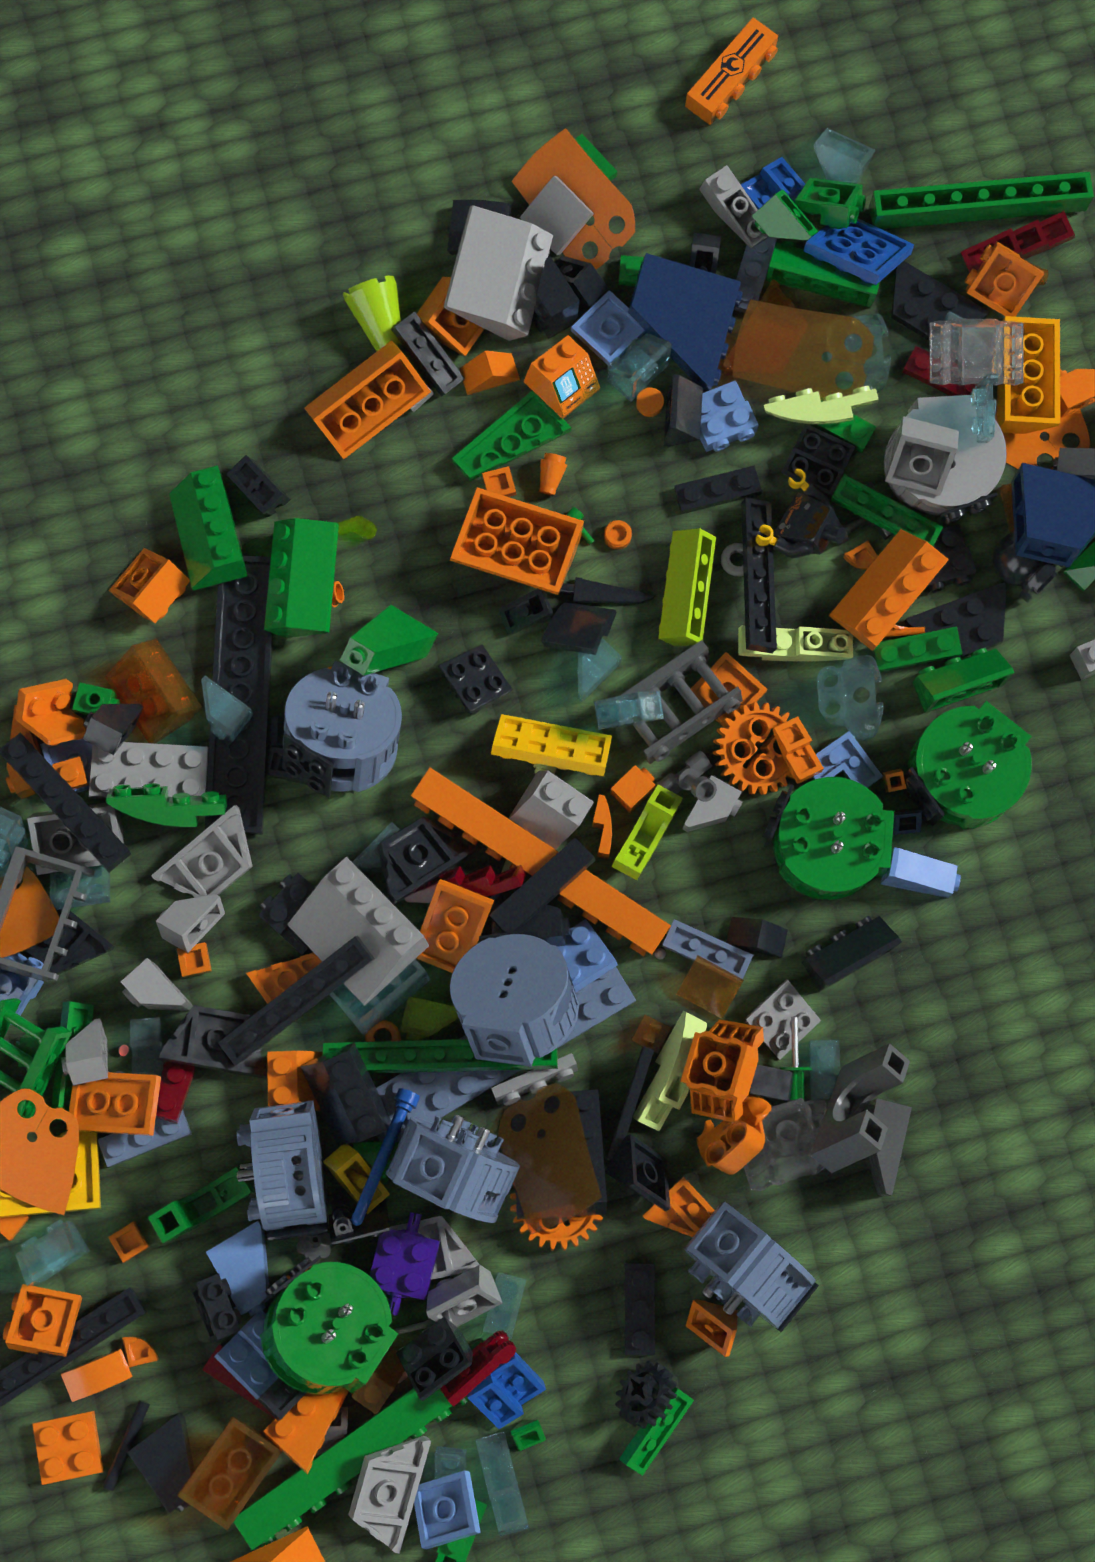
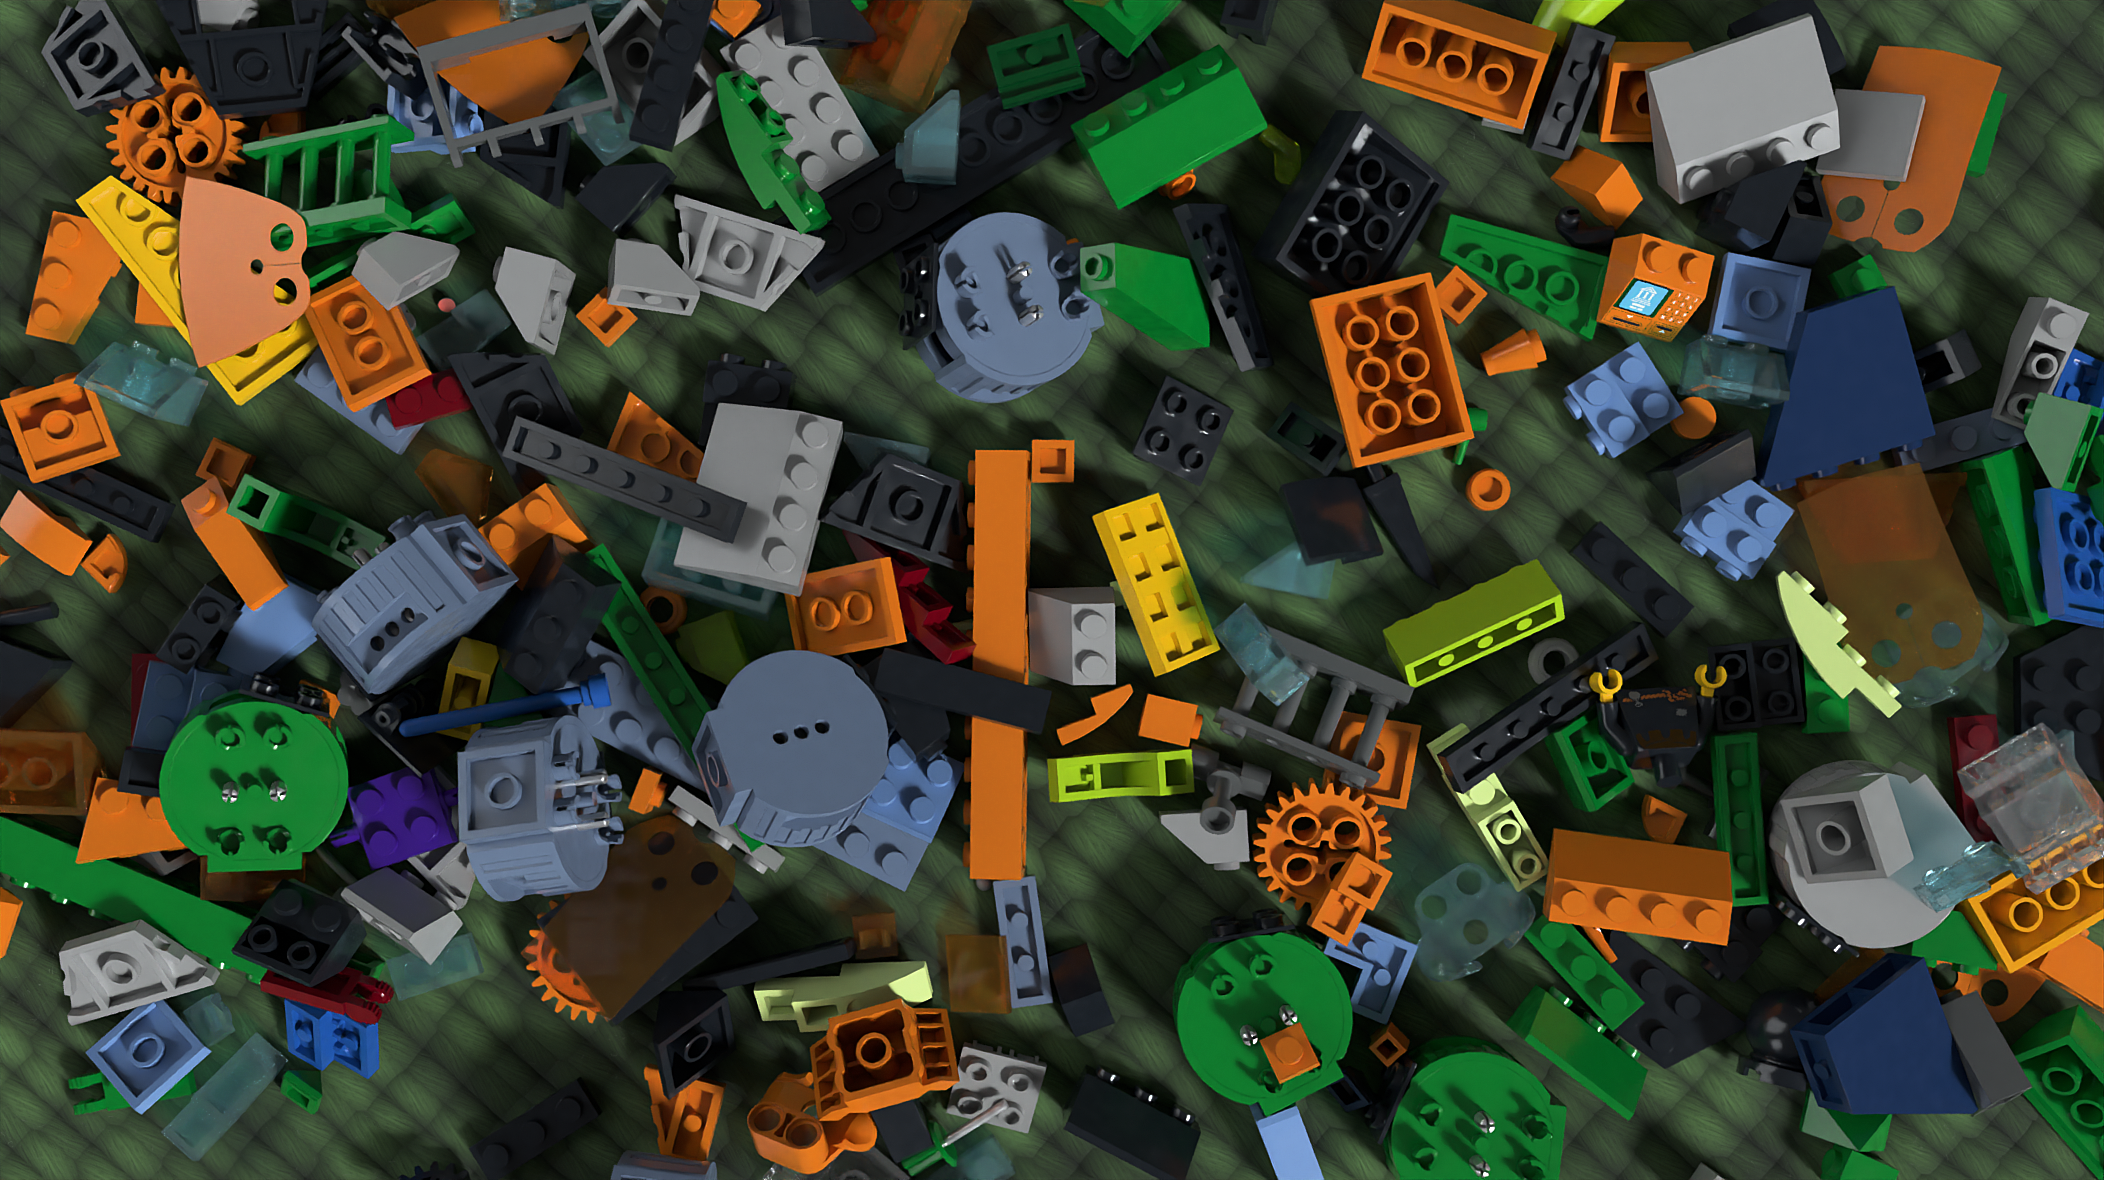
camera: 60 degrees right, 10 degrees up
none -> orange slope [181,475,289,611]
none -> clear orange slope [414,448,493,528]
none -> black slope [575,163,677,239]
none -> orange plate [628,766,669,814]
none -> dark green plate [986,23,1086,110]
none -> orange plate [1032,440,1074,484]
none -> black wing [1173,203,1275,372]
none -> black slope [1250,110,1450,298]
none -> orange plate [1260,1022,1320,1084]
none -> green slope [1543,706,1635,813]
none -> black arm [1555,206,1615,249]
none -> medium blue plate [1563,341,1684,459]
none -> green slope [1894,910,1998,975]

